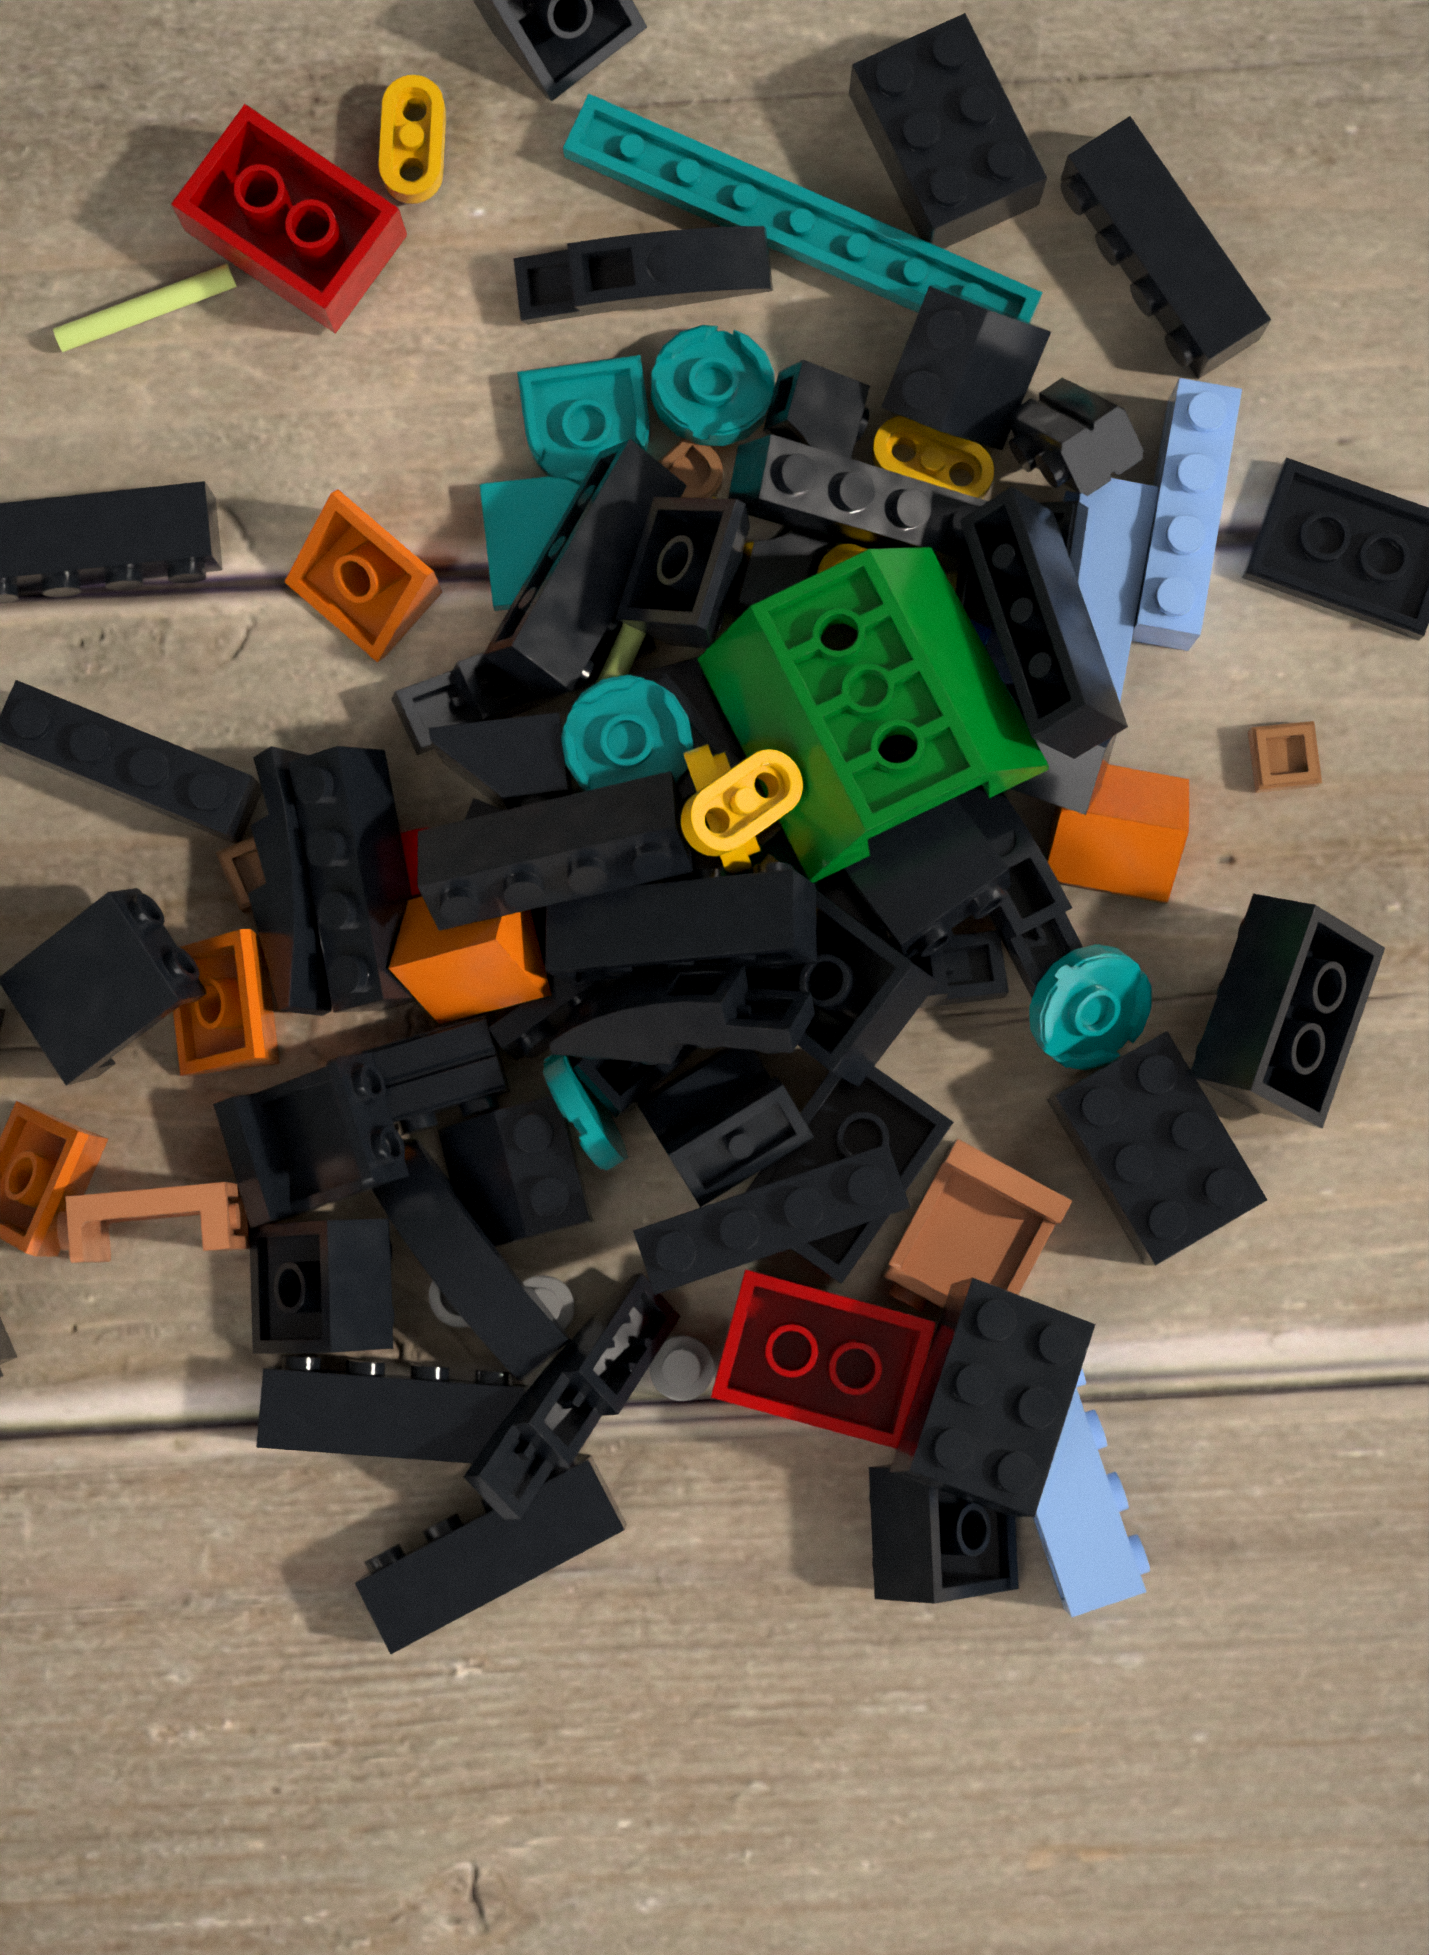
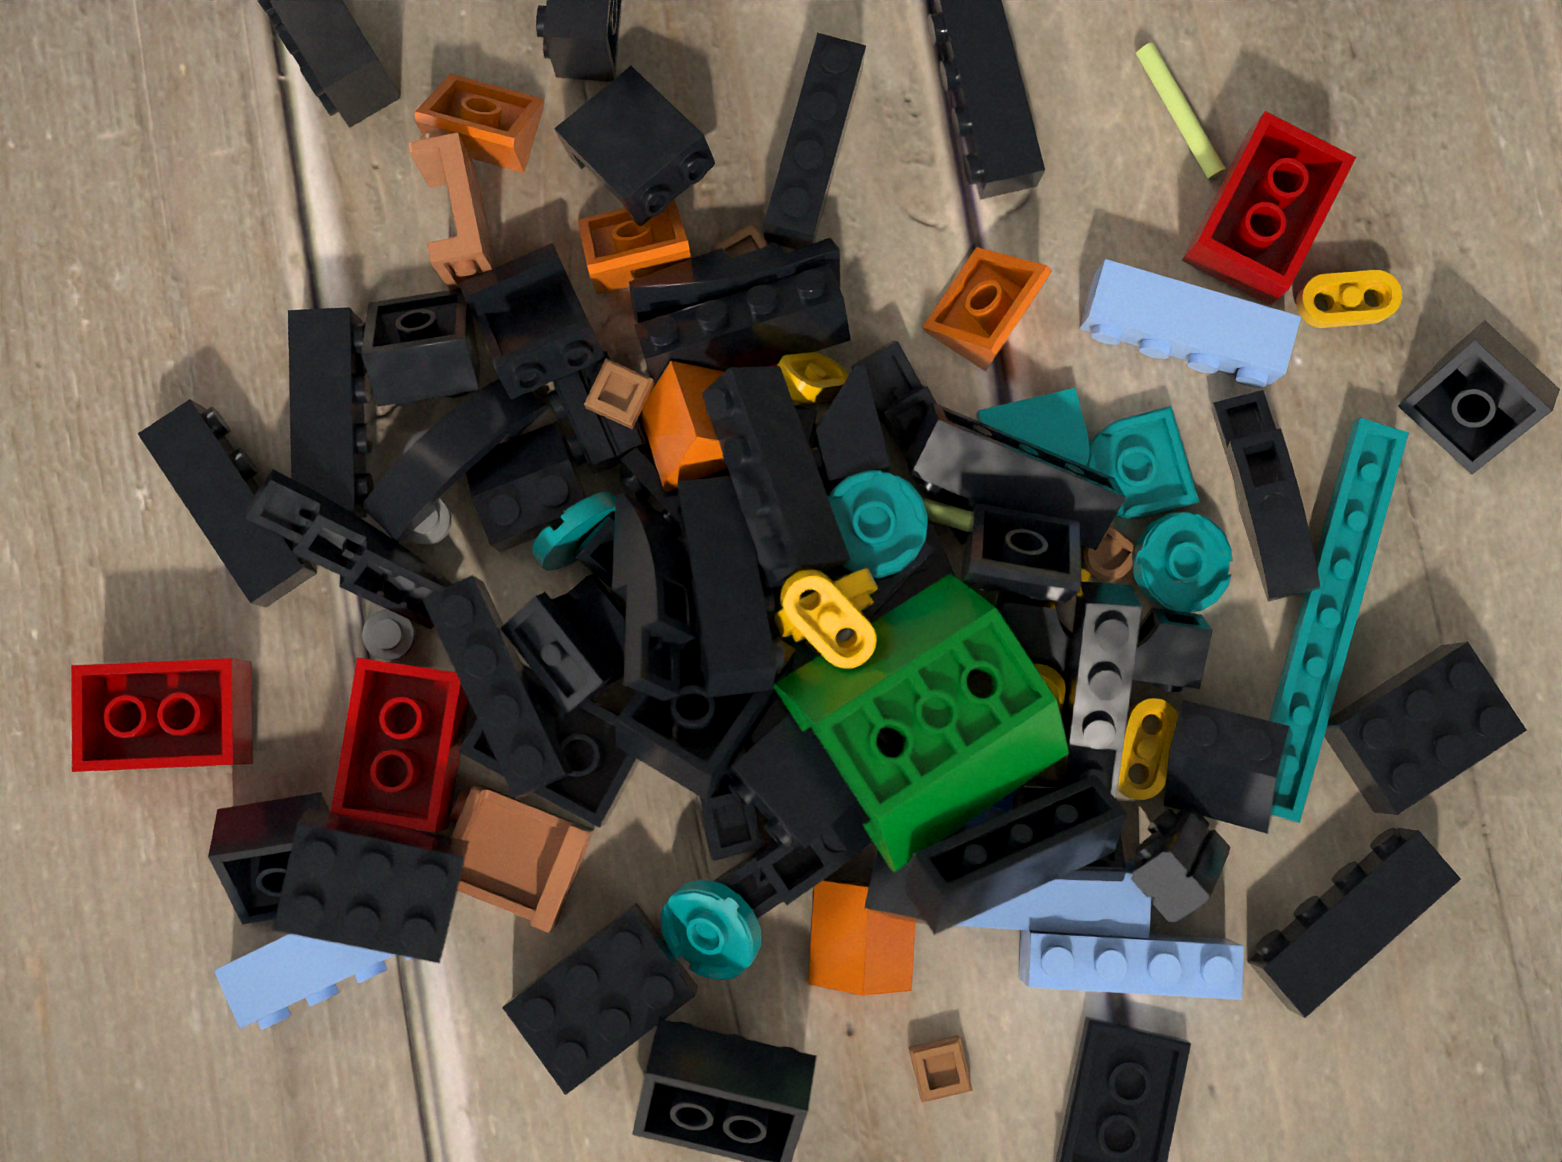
camera: 75 degrees right, 0 degrees up
none -> red brick [71,658,253,772]
none -> medium nougat tile [584,358,654,429]
none -> yellow plate [777,352,849,405]
none -> light blue brick [1079,259,1301,388]

